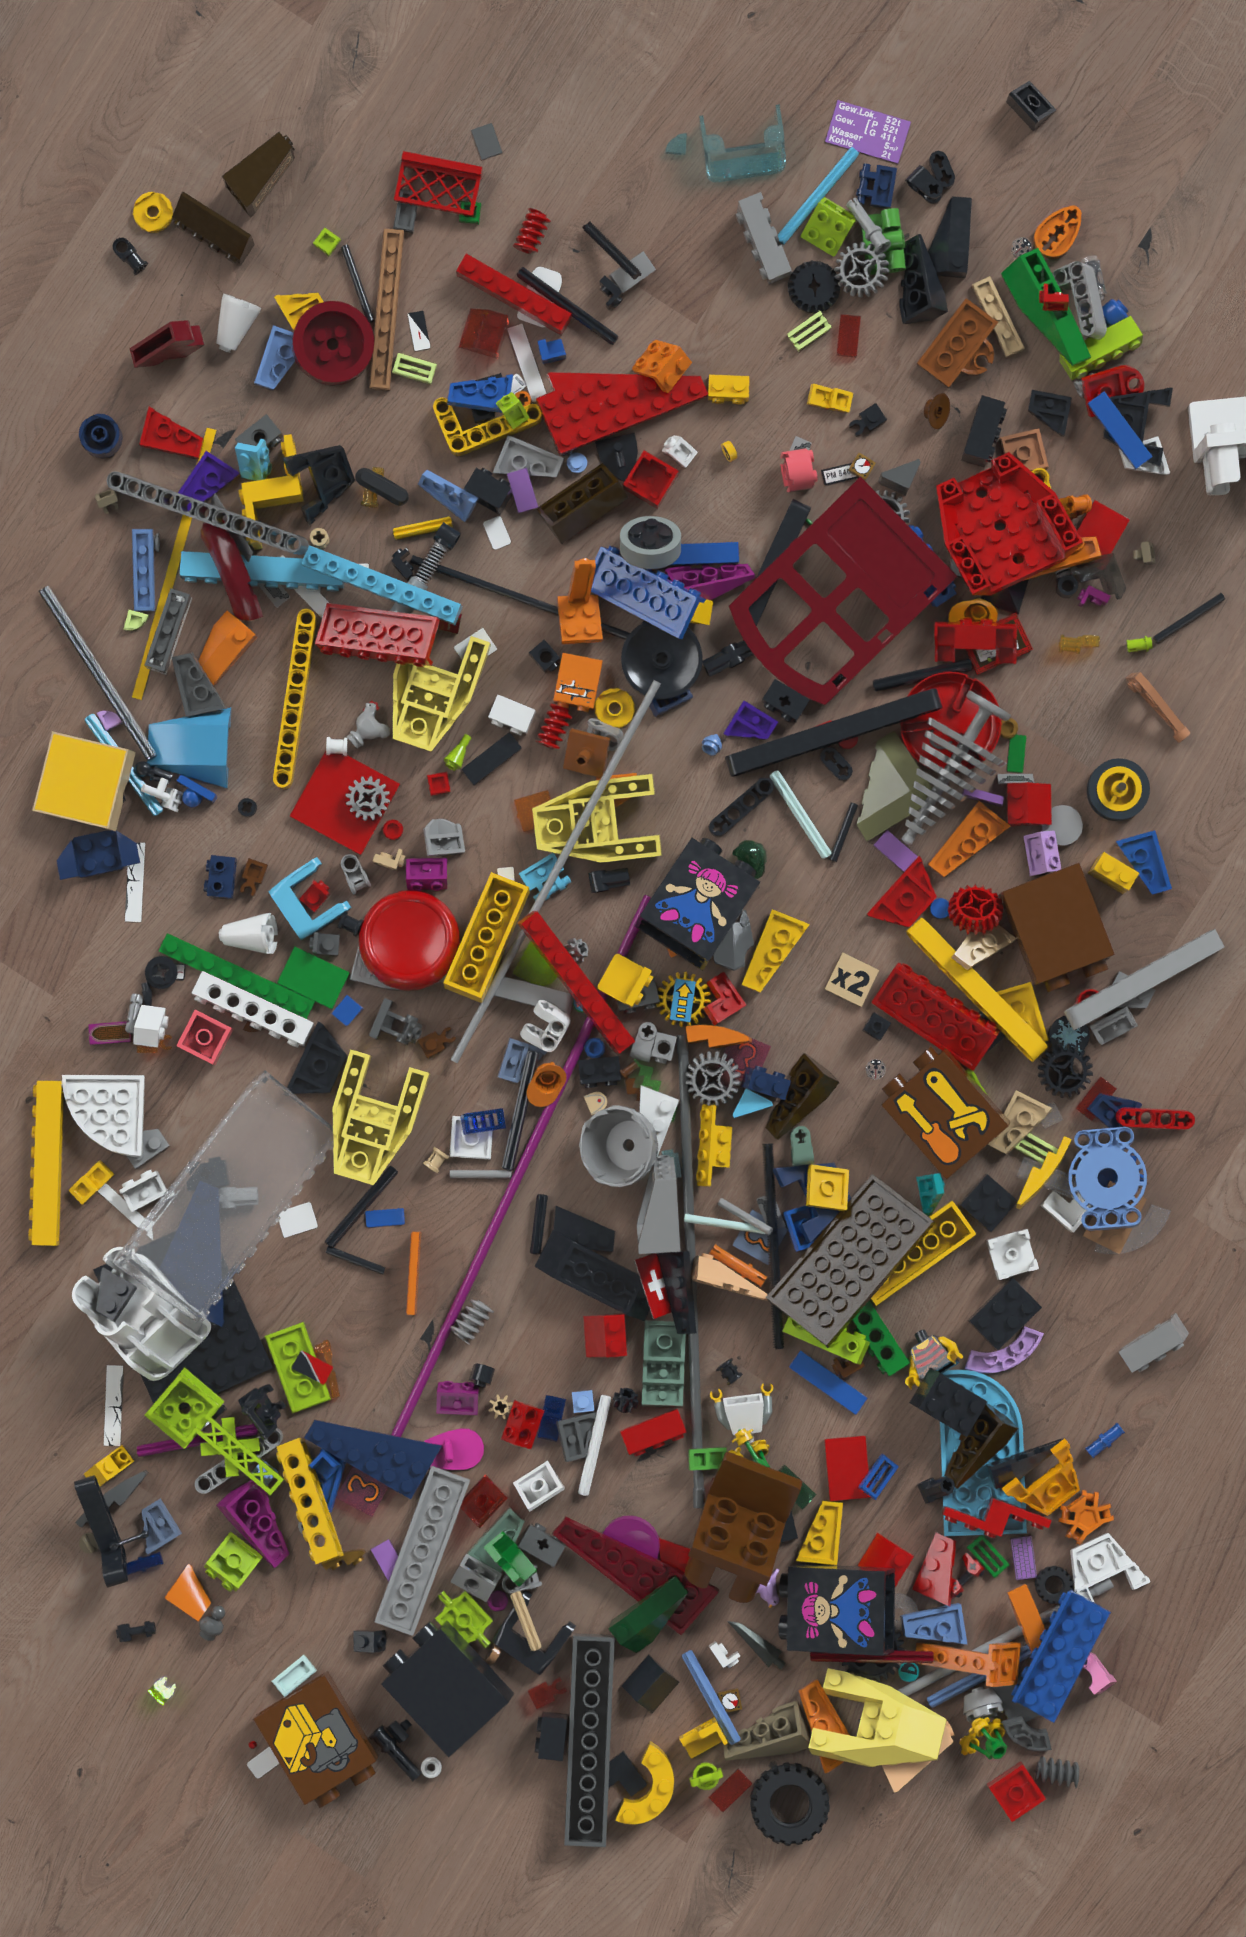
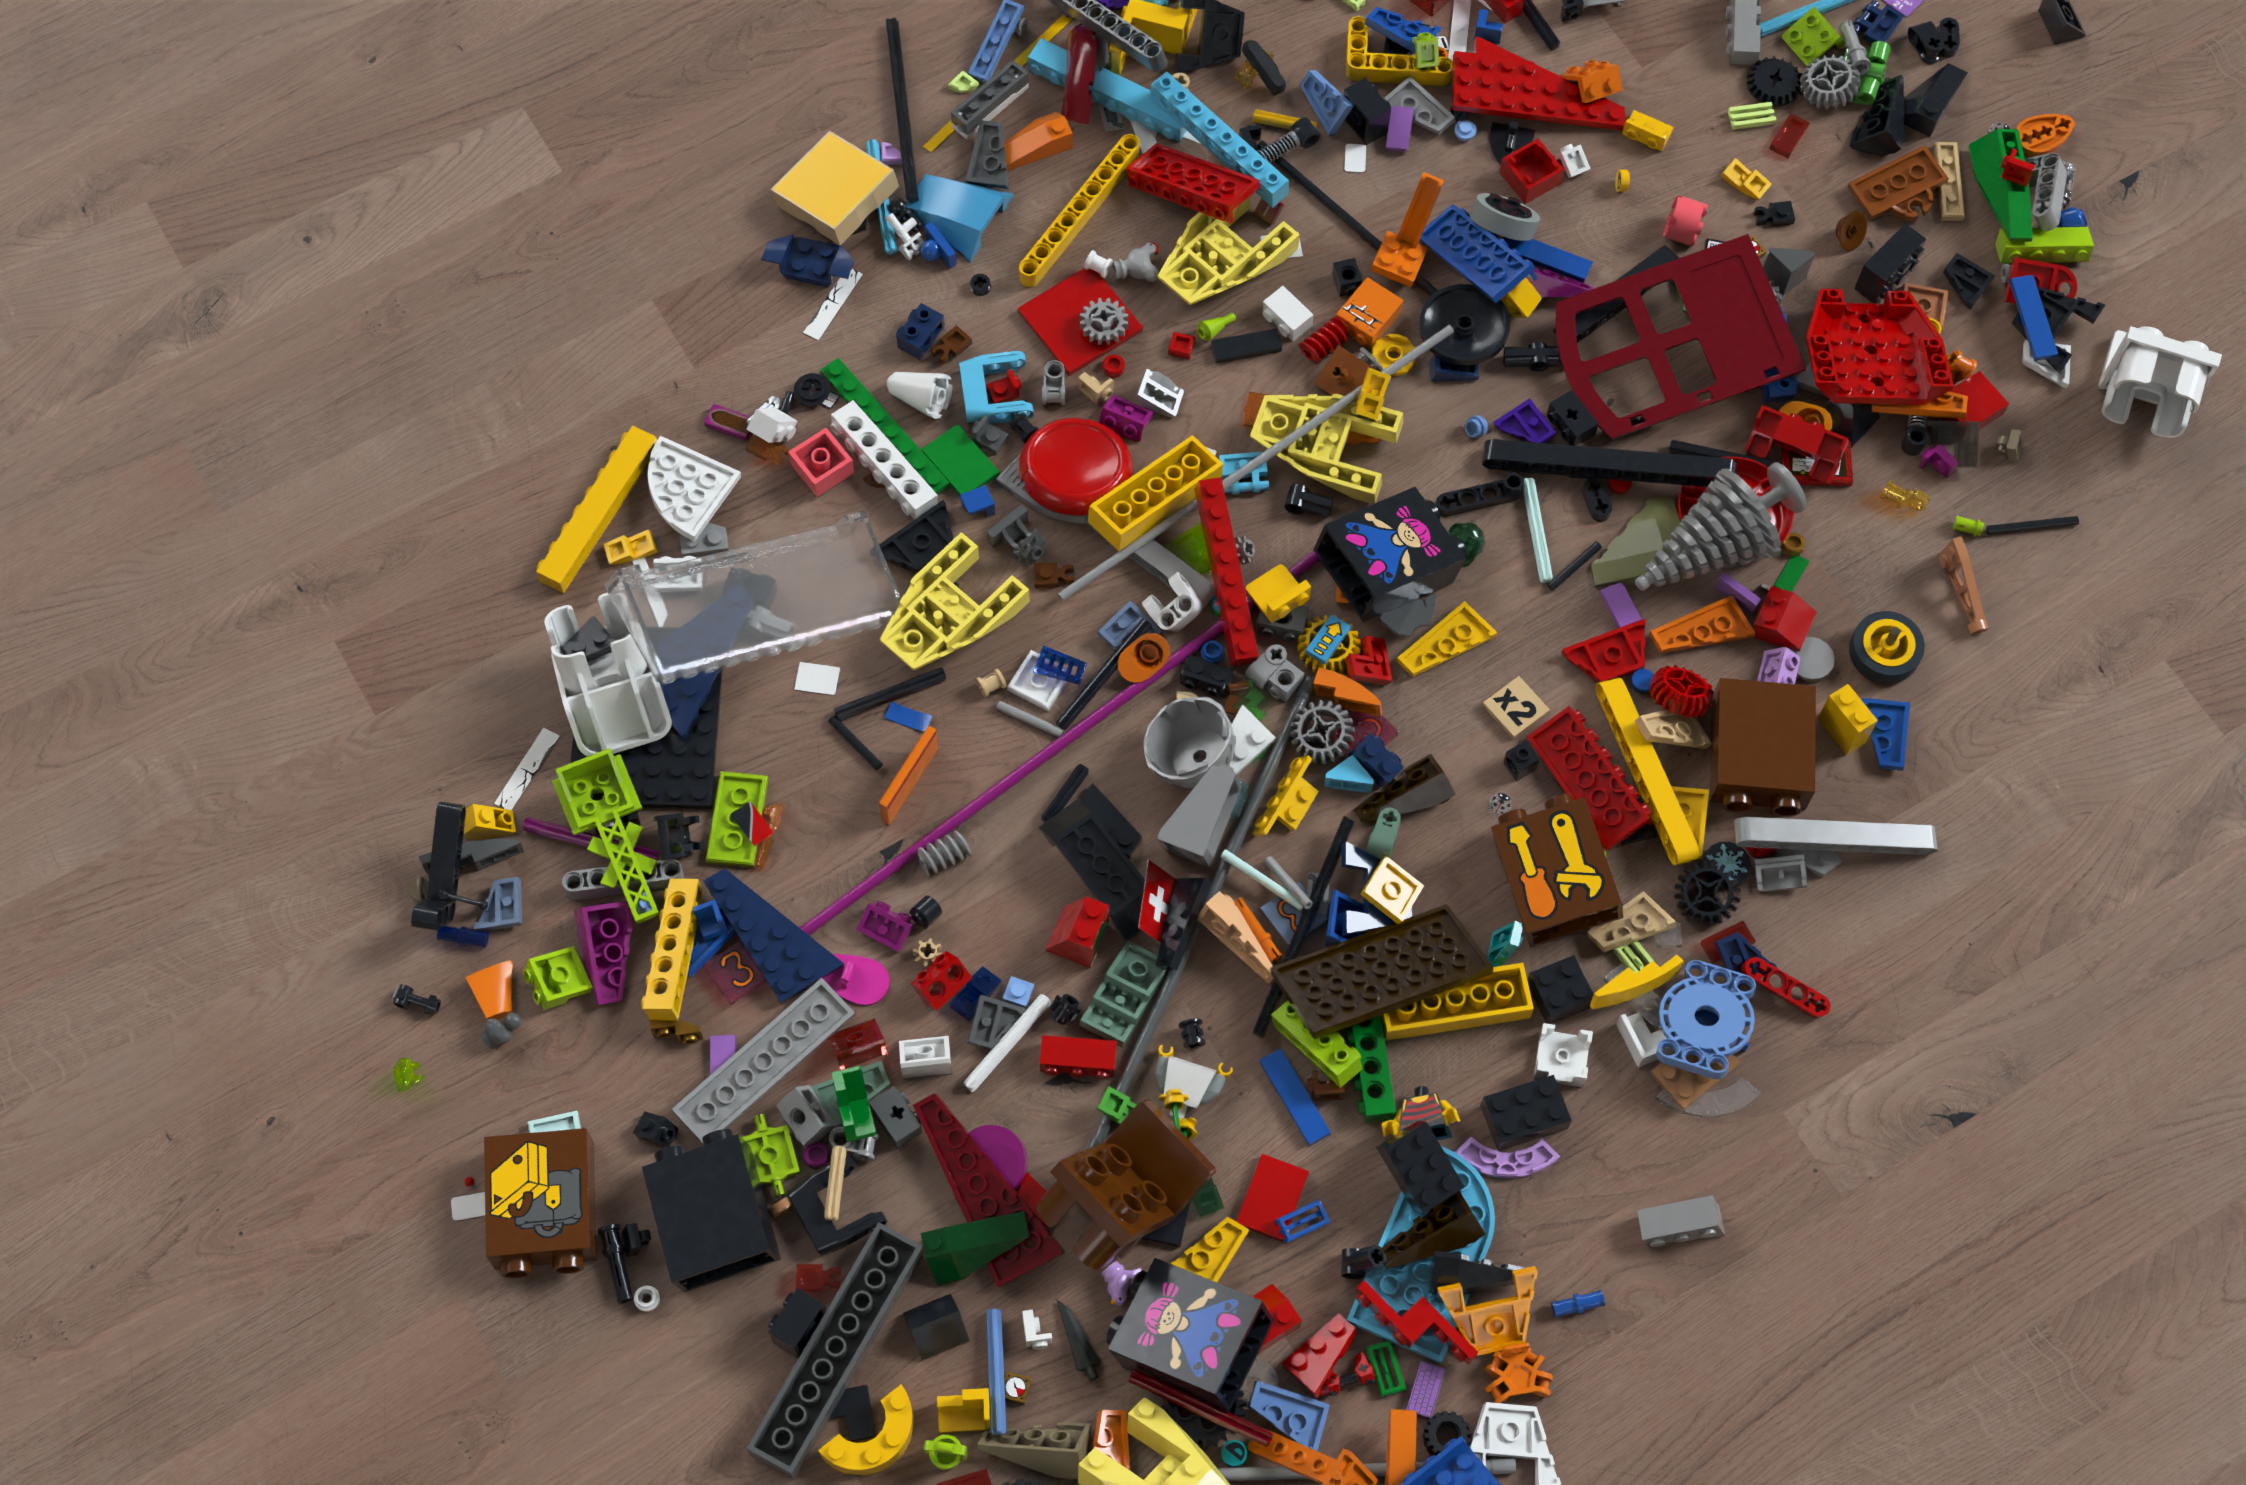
camera: 25 degrees right, 20 degrees down
dark brown slope [536,463,628,544] -> none
none -> yellow slope [1355,368,1391,420]

